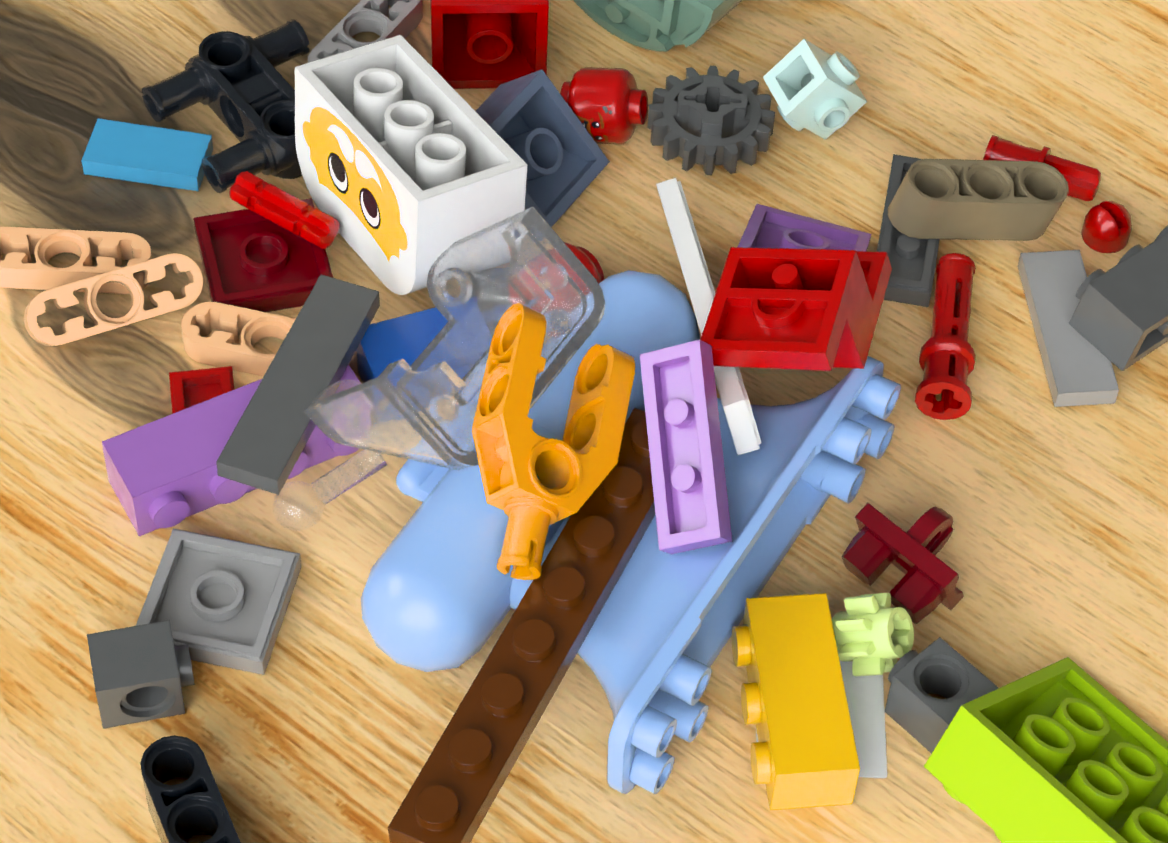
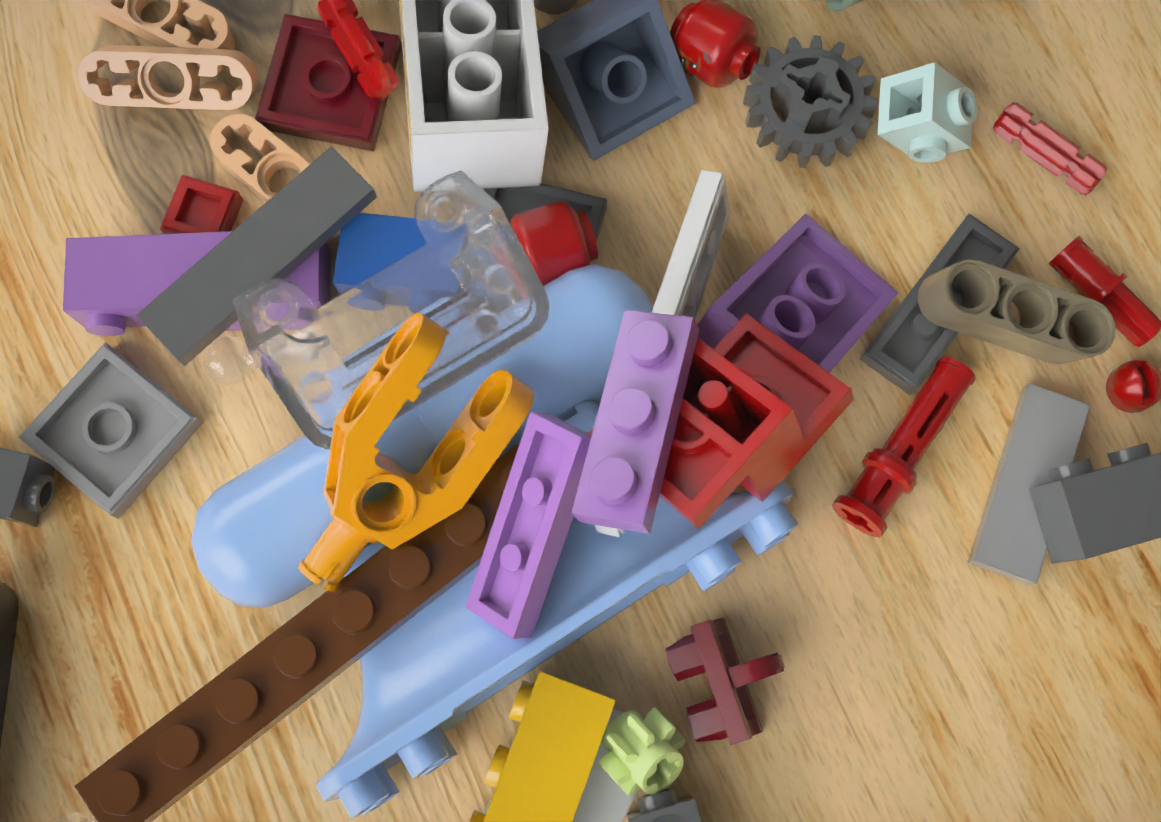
camera: 30 degrees right, 25 degrees up
none -> medium lavender plate [571,310,699,534]
none -> axle [993,102,1107,195]

